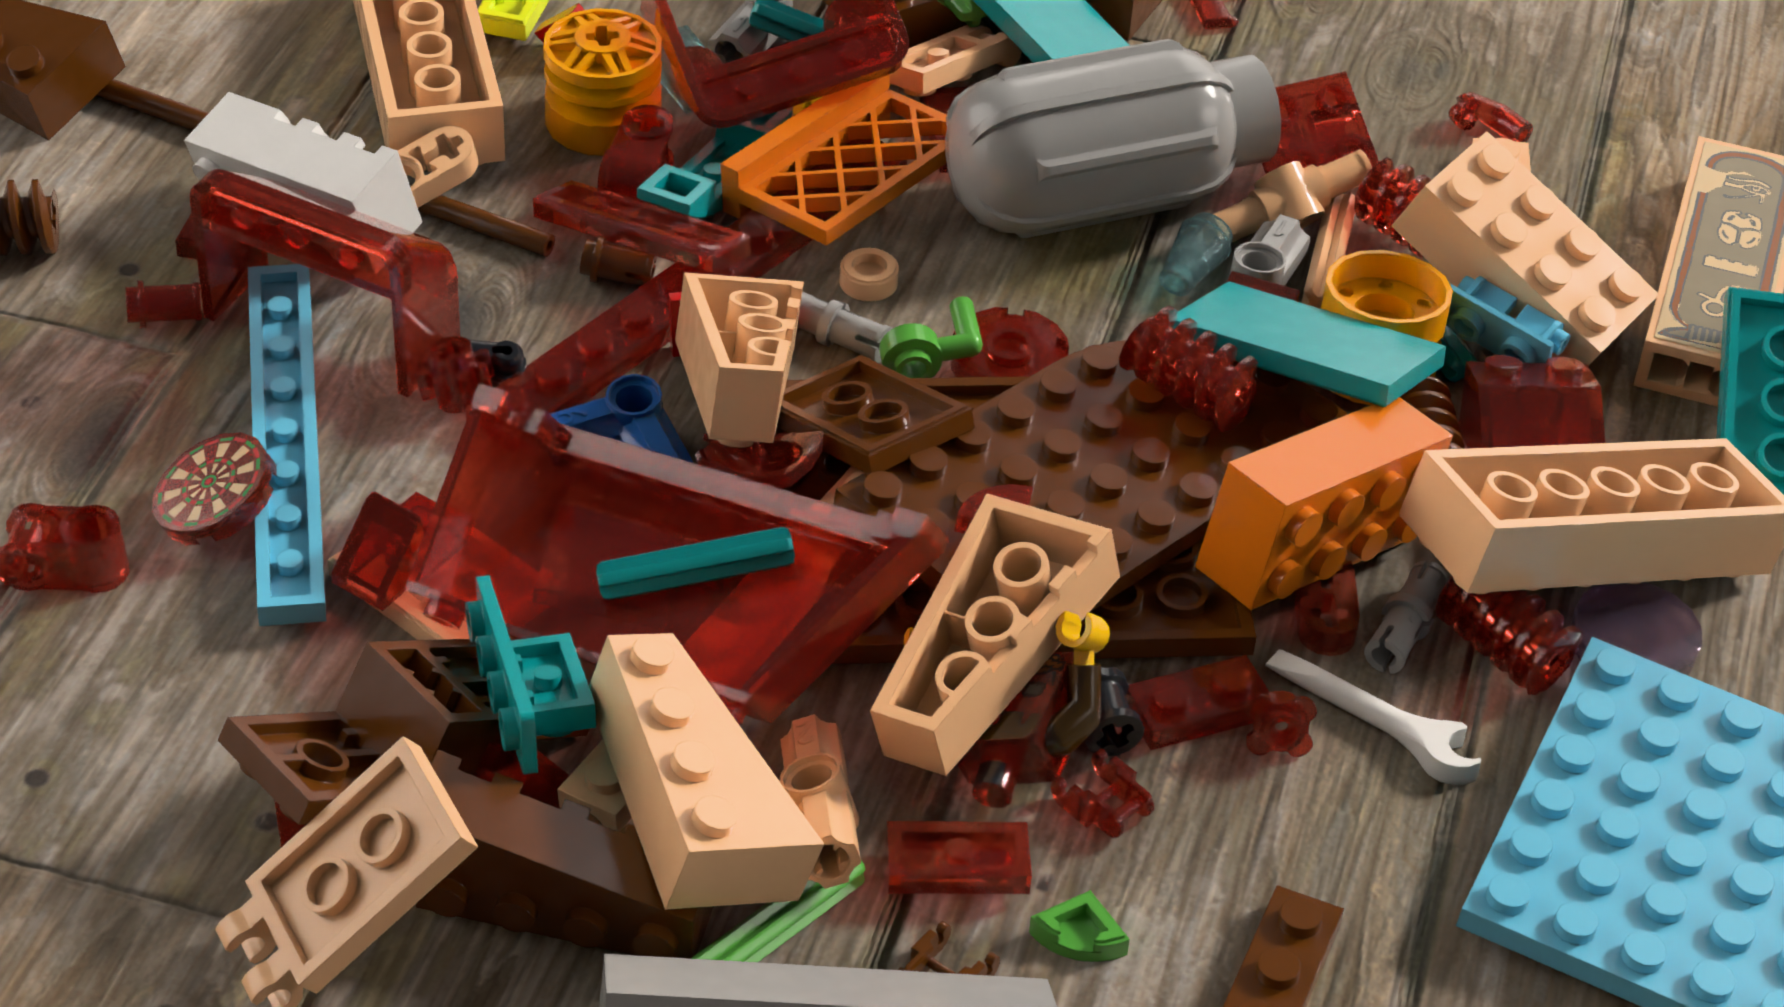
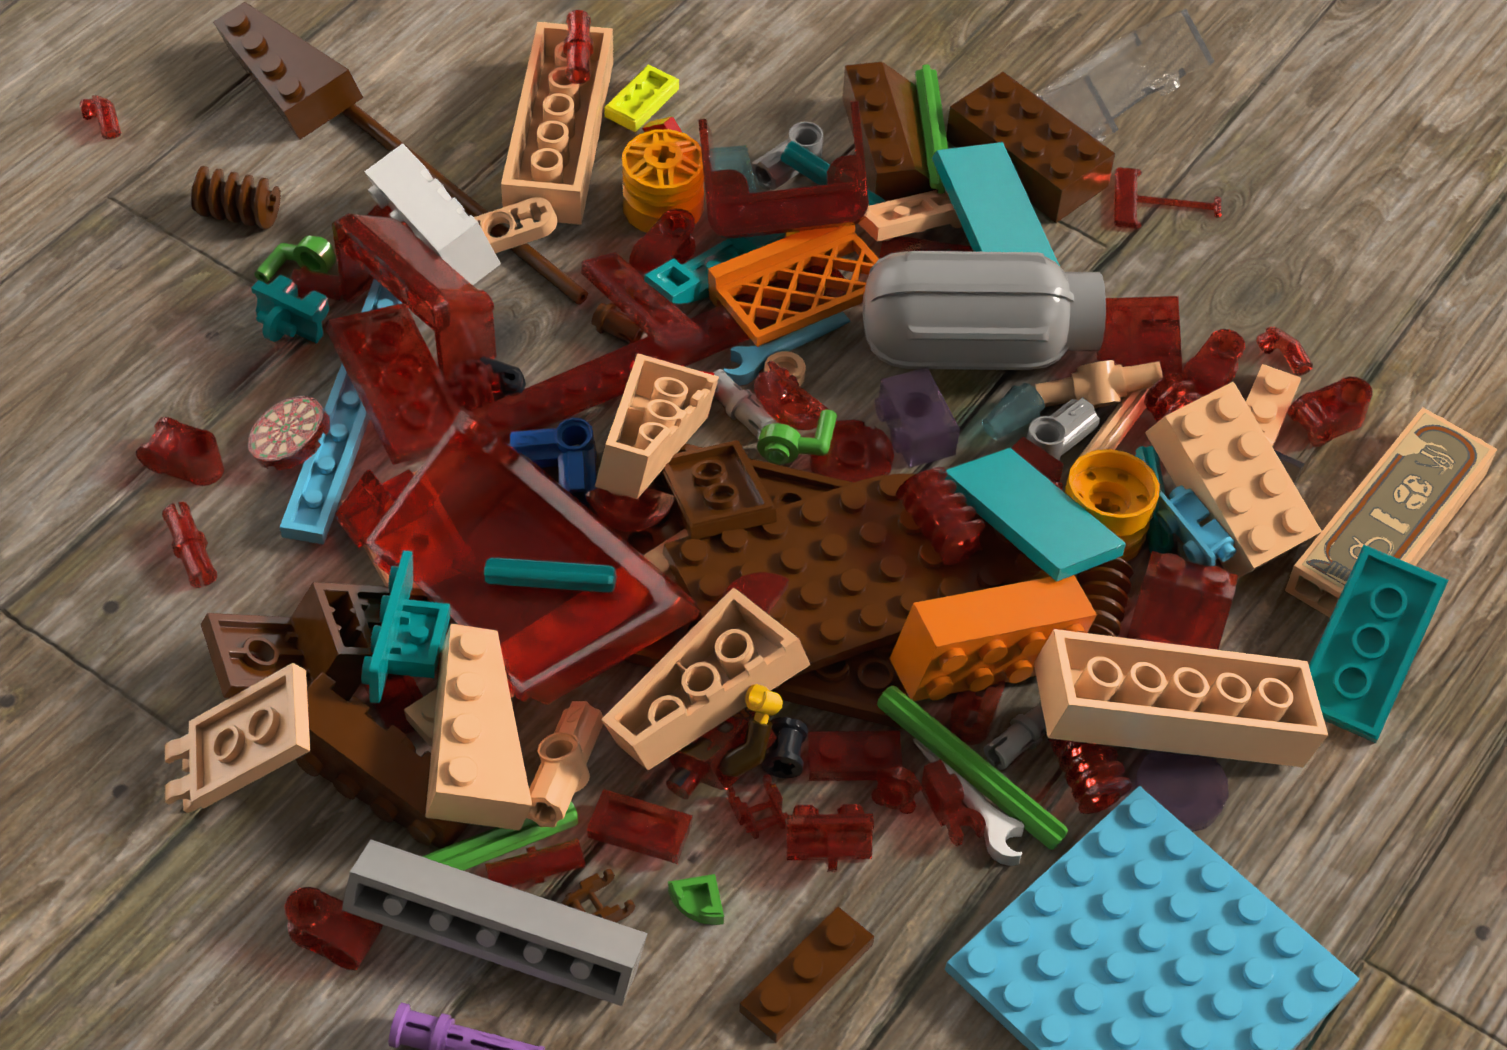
camera: 20 degrees right, 10 degrees up
none -> clear red pin [162,502,218,588]
none -> teal hips [251,275,330,344]
none -> bright green plate [254,235,336,283]
none -> clear red plate [326,303,473,465]
none -> clear red pin [485,837,586,887]
none -> medium azure piece [724,311,850,386]
none -> clear red hat [754,360,829,430]
none -> clear red hips [786,804,874,872]
none -> brick [875,367,960,468]
none -> bright green axle [877,686,1068,850]
none -> clear red plate [920,759,986,846]
none -> clear red piece [1175,329,1245,400]
none -> clear red piece [1288,376,1373,447]

